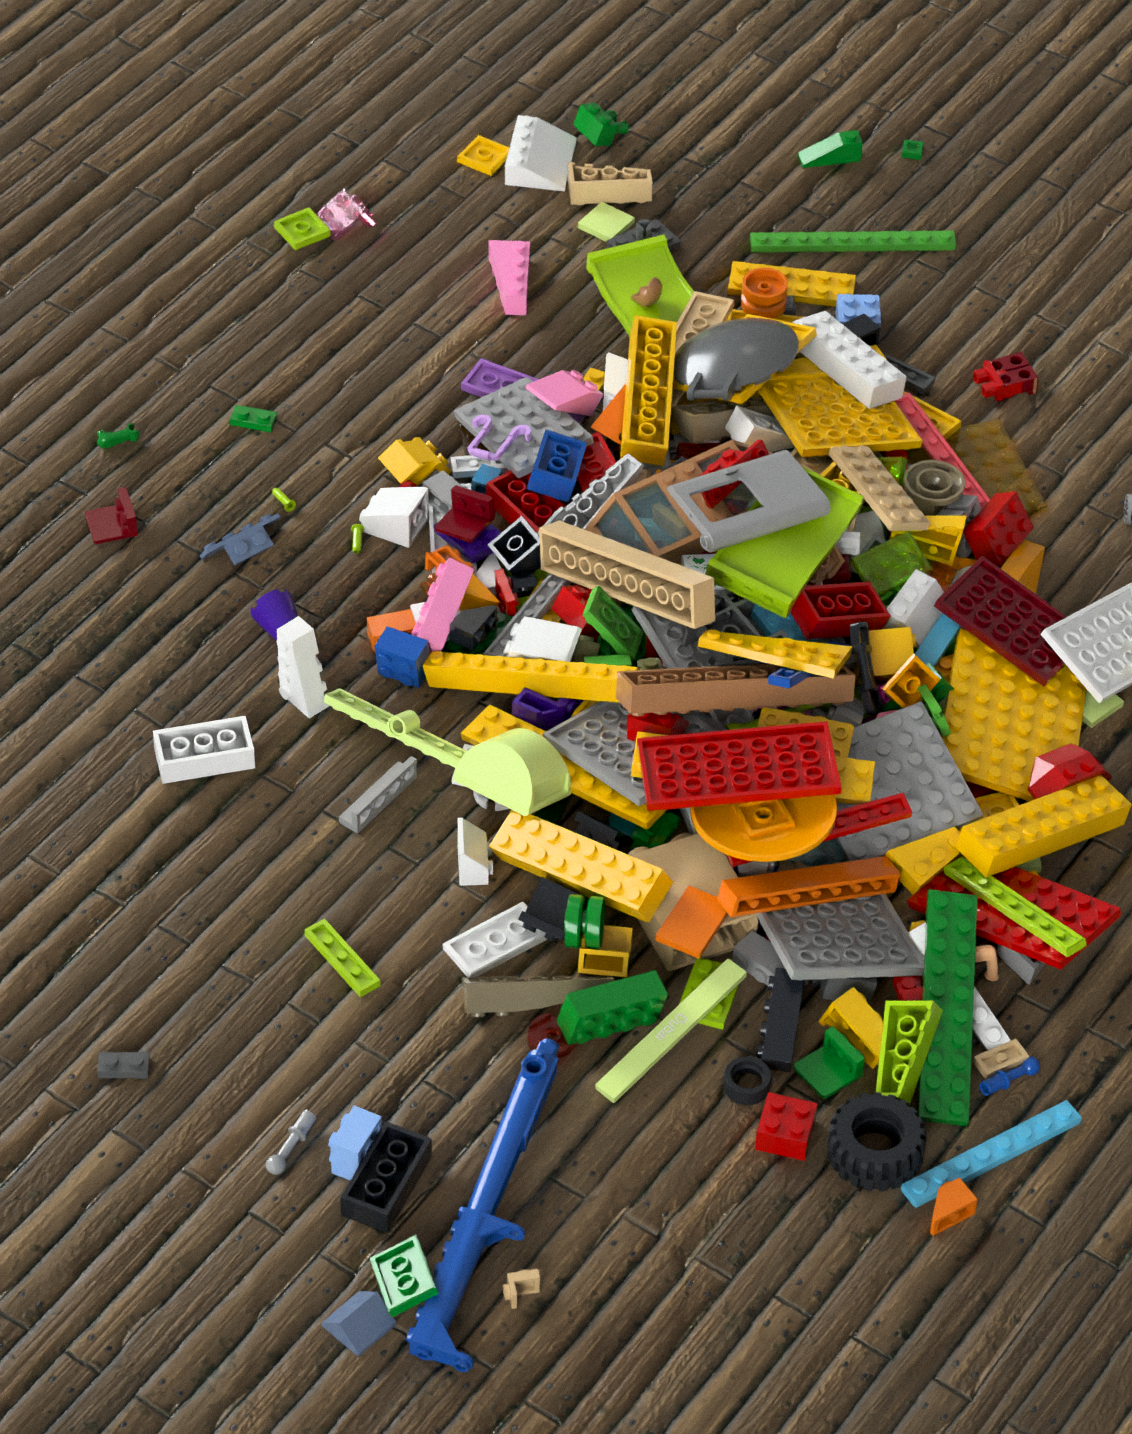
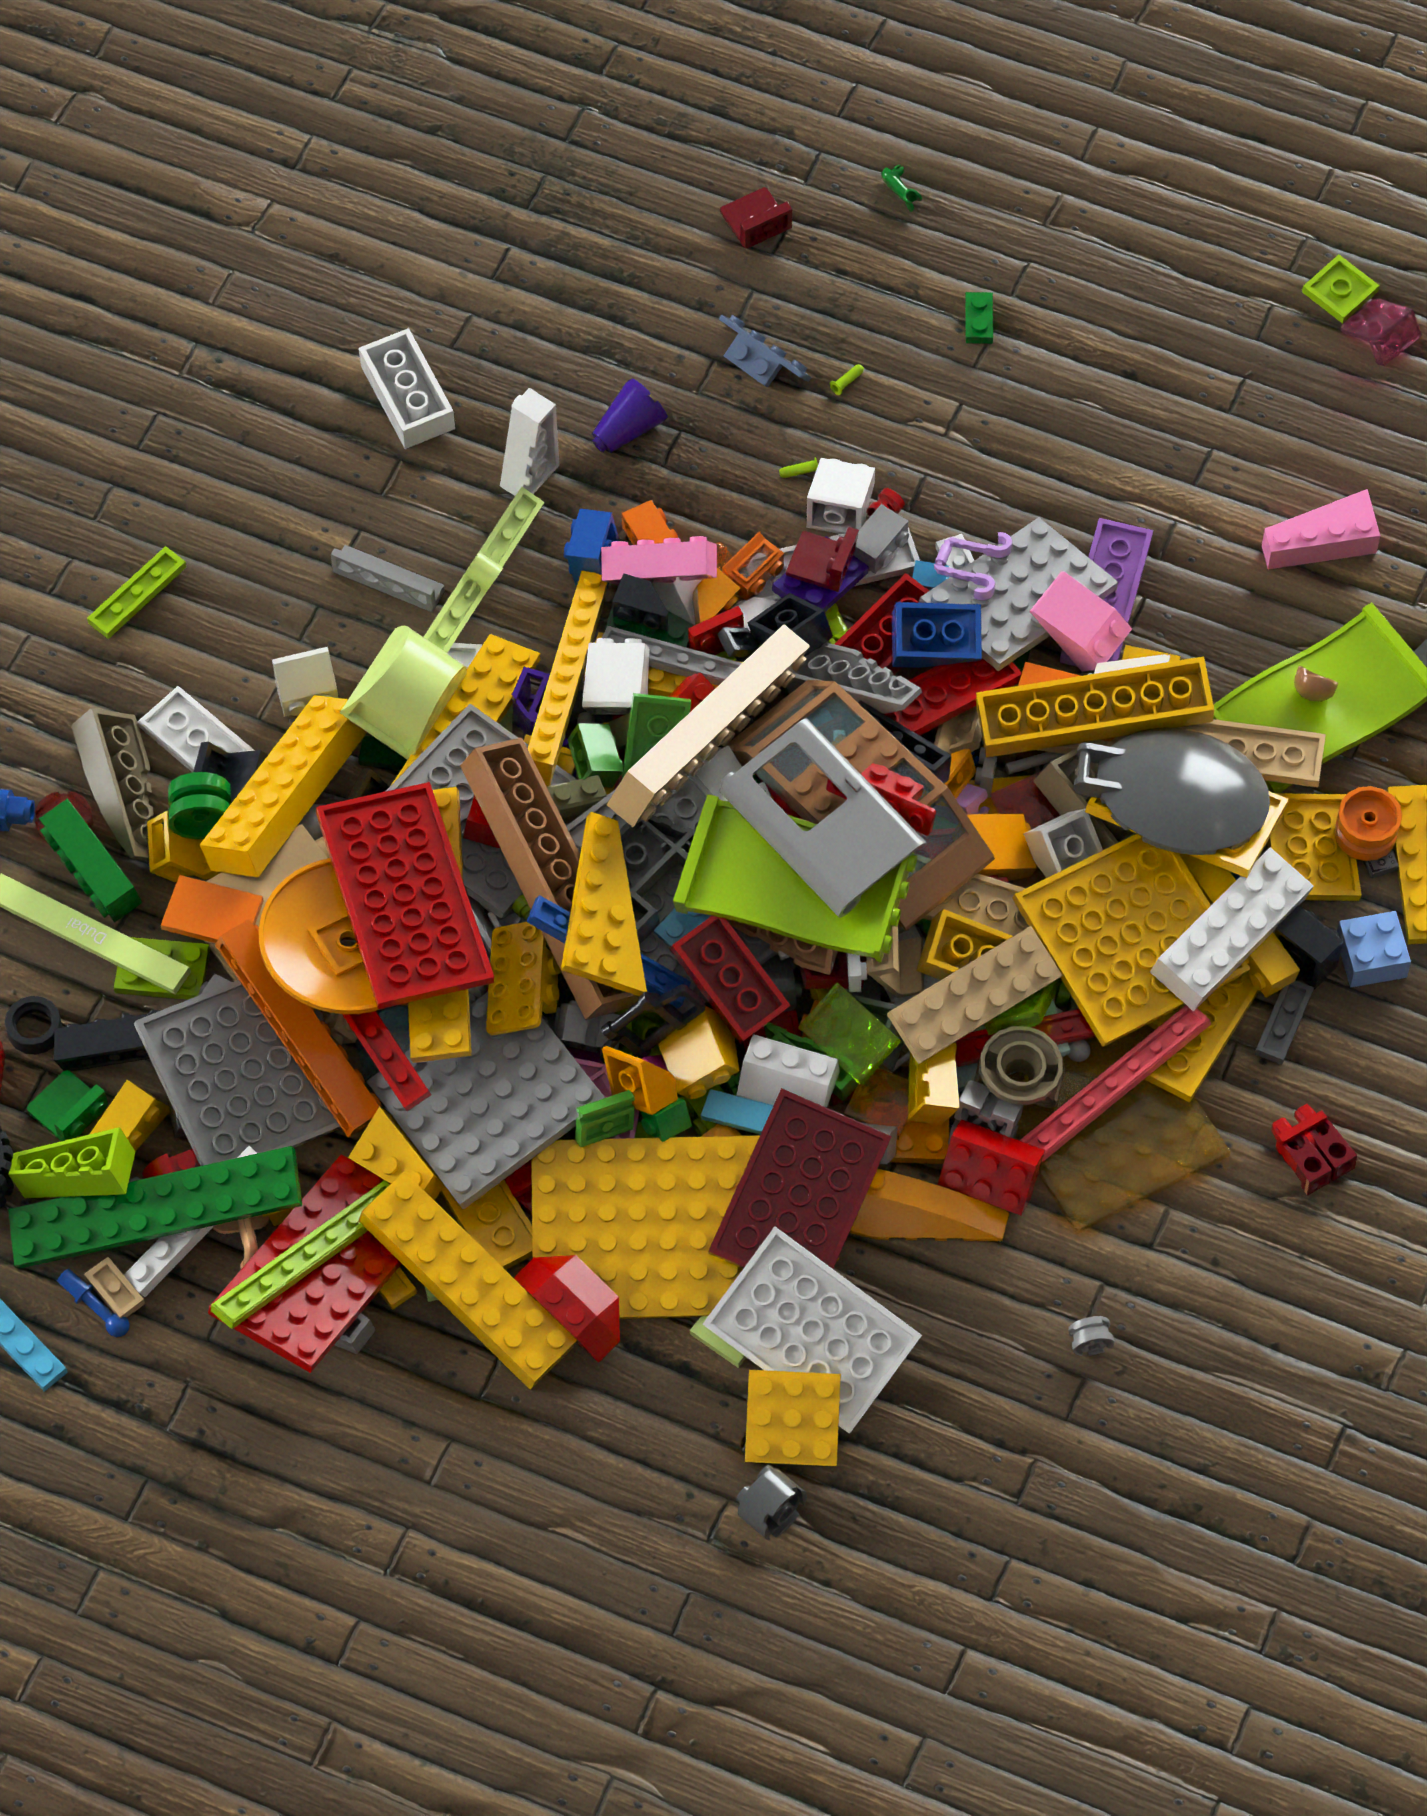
camera: 80 degrees right, 15 degrees up
yellow piece [378,437,452,486] -> none

